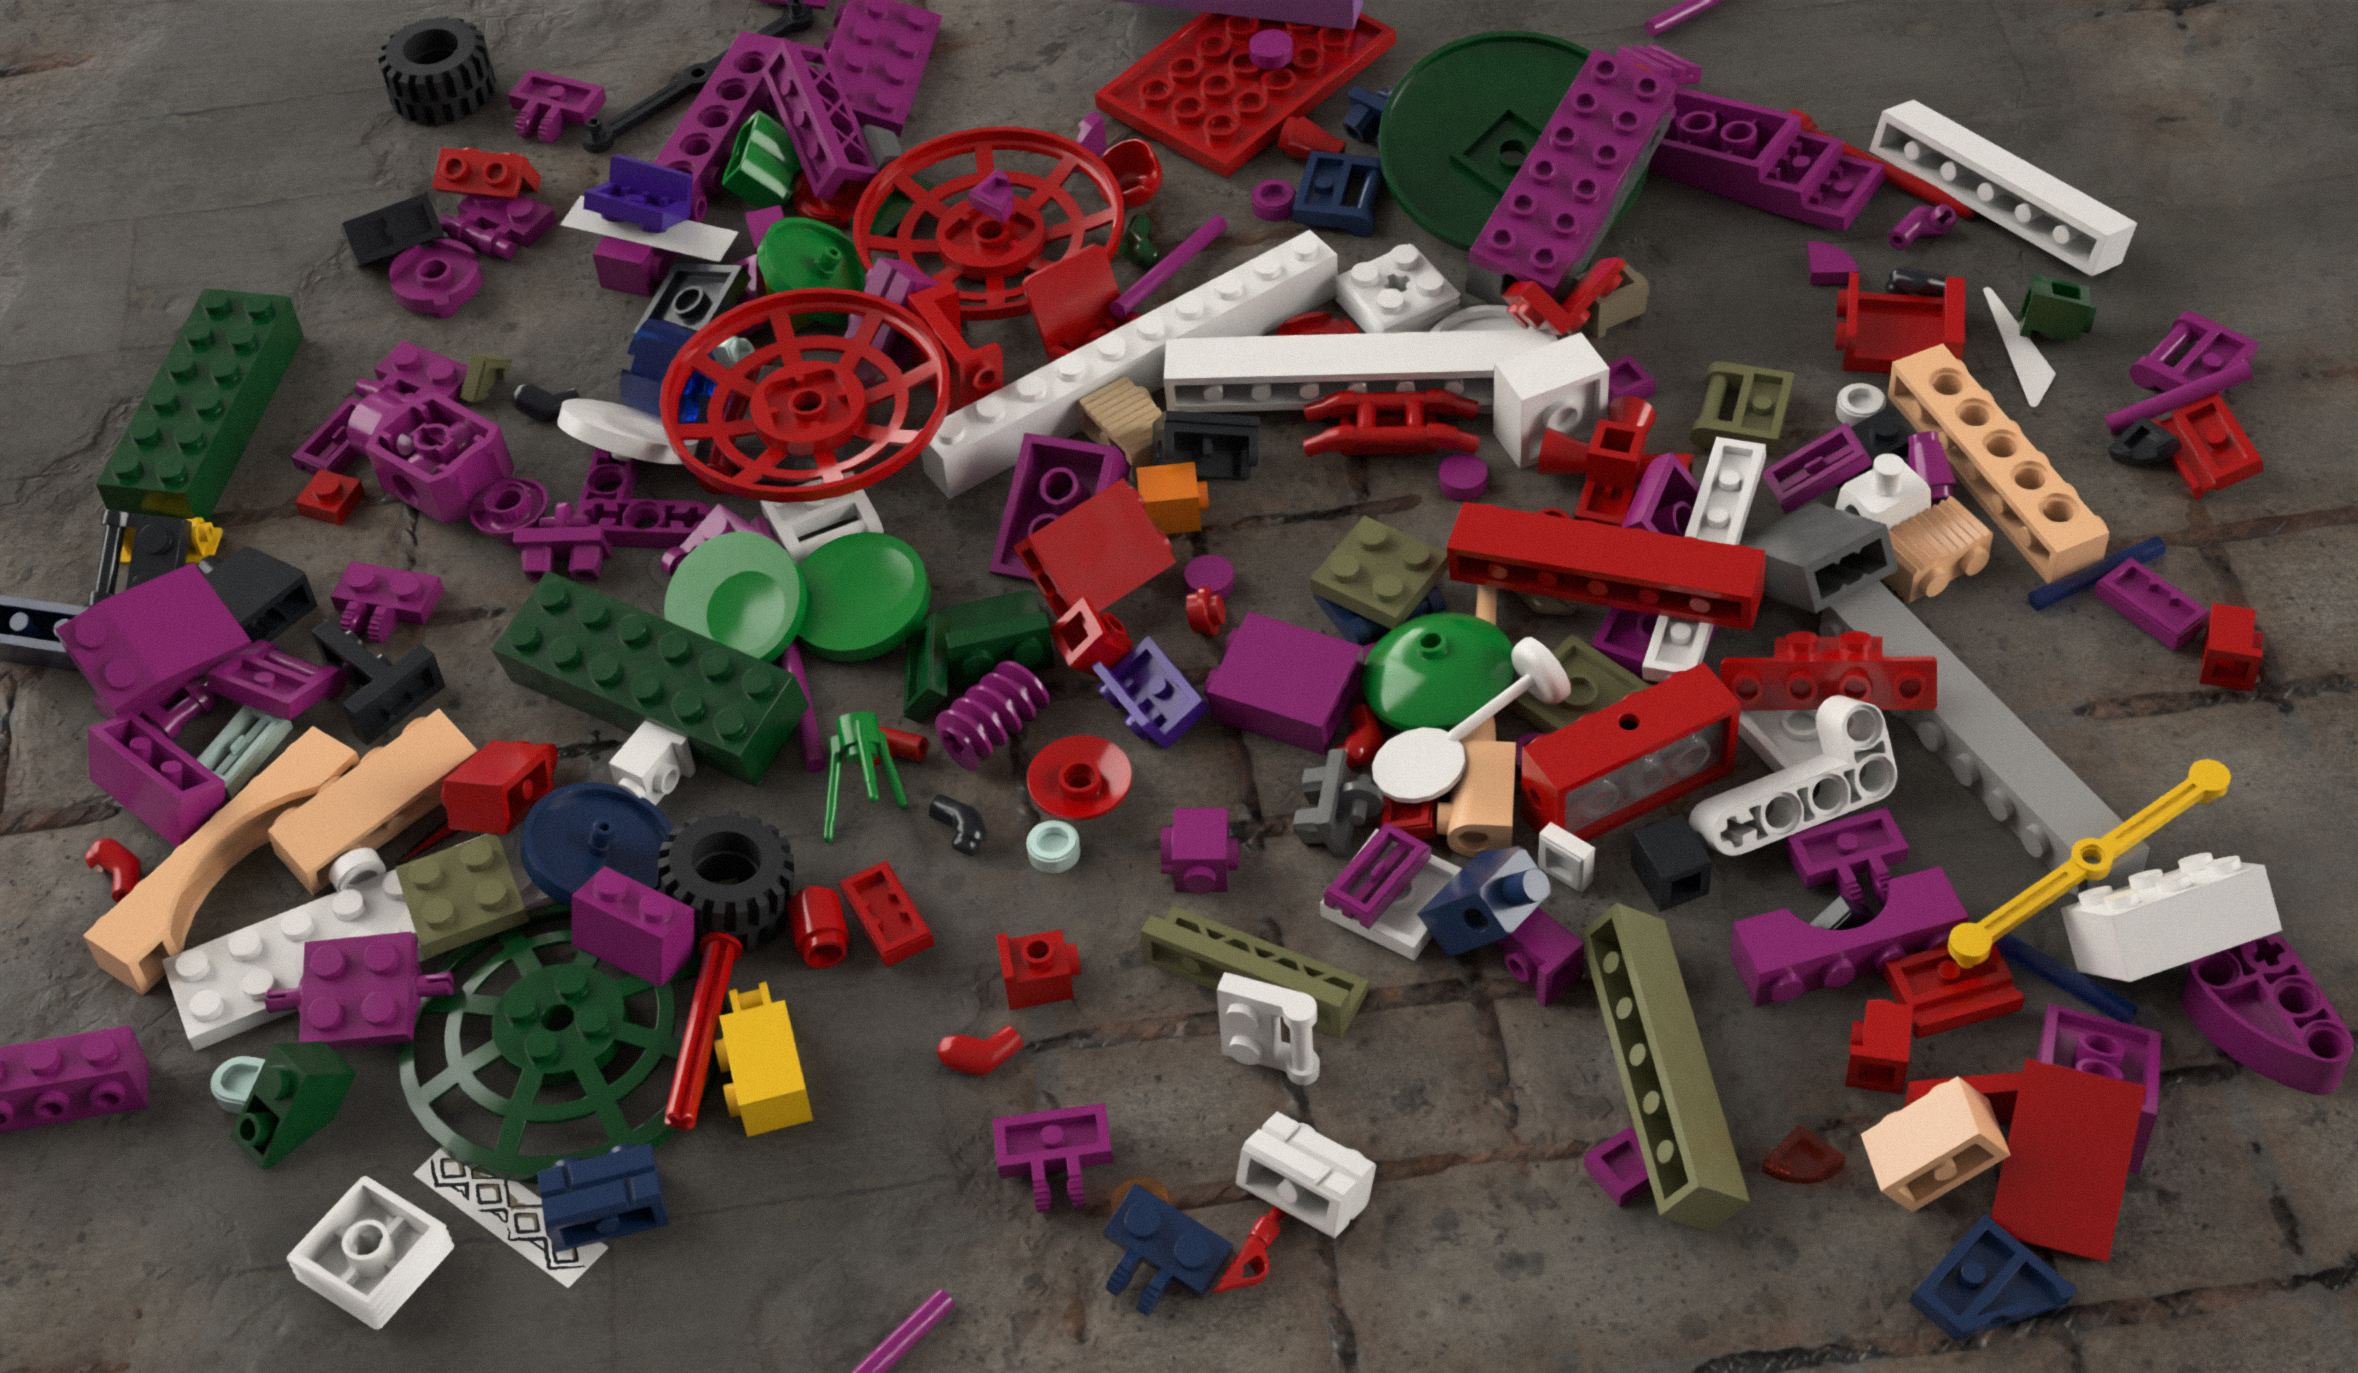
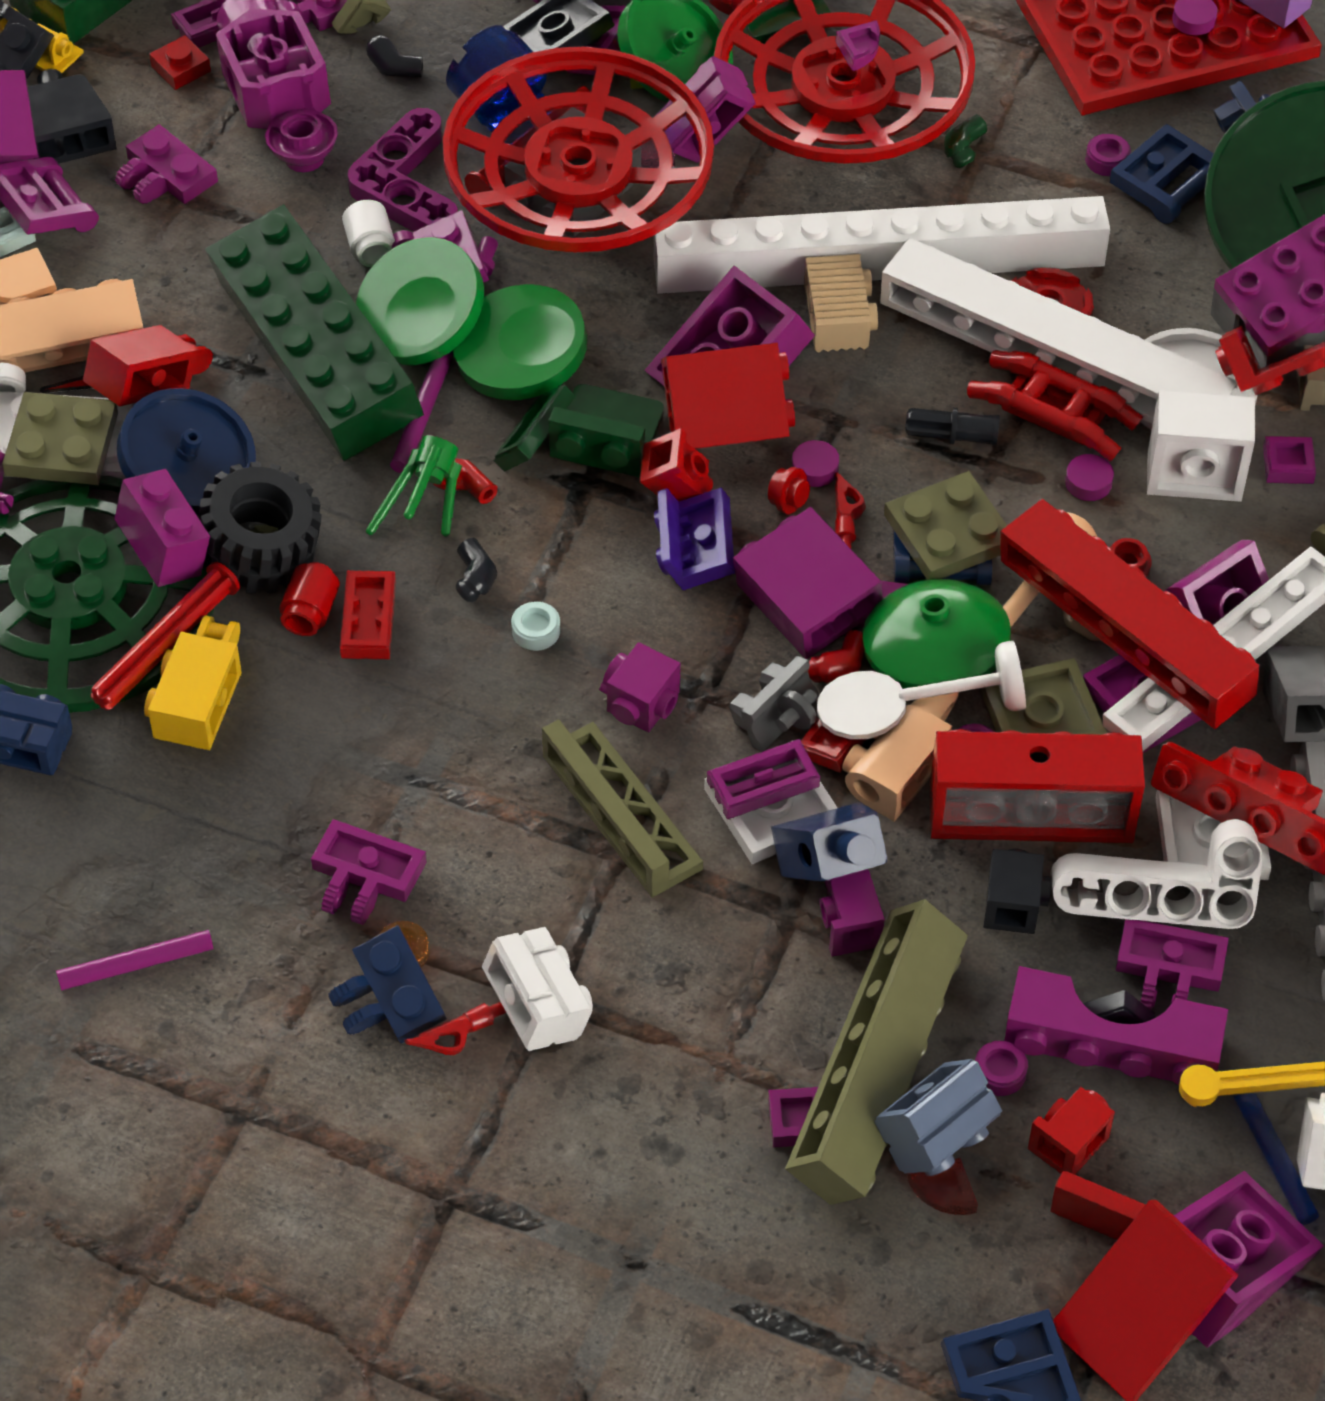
camera: 25 degrees right, 5 degrees up
black bracket [312,620,445,746] -> none
magenta hips [513,502,612,582] -> none
white piece [557,399,698,464] -> none
white brick [609,720,696,806] -> none
light aqua tile [712,335,755,370] -> none
white plate [760,471,884,565] -> none
red panel [908,281,1004,415] -> none
magenta piece [935,660,1050,771] -> none
red arm [937,1025,1024,1076] -> none
red brick [996,929,1081,1010] -> none
red bracket [1022,244,1143,363] -> none
red dish [1027,735,1132,821] -> none
magenta tile [1074,111,1107,173] -> none
red hair [1097,139,1163,210] -> none
magenta bar [1110,215,1227,318] -> none
orange brick [1136,462,1209,535] -> none
black hinge [1152,410,1260,481] -> none
white plate [1217,972,1320,1085] -> none
red cone [1277,116,1347,161] -> none
white brick [1335,244,1460,333] -> none
red brick [1538,396,1694,527] -> none
white tile [1538,822,1595,892] -> none
light nougat brick [1861,1076,2010,1213] -> none
red plate [1883,942,2024,1039] -> none
none -> white brick [342,200,395,267]
none -> red hand [835,472,866,550]
none -> sand blue brick [874,1059,1002,1176]
none -> black axle [905,407,1000,445]
none -> magenta tile [975,1041,1028,1096]

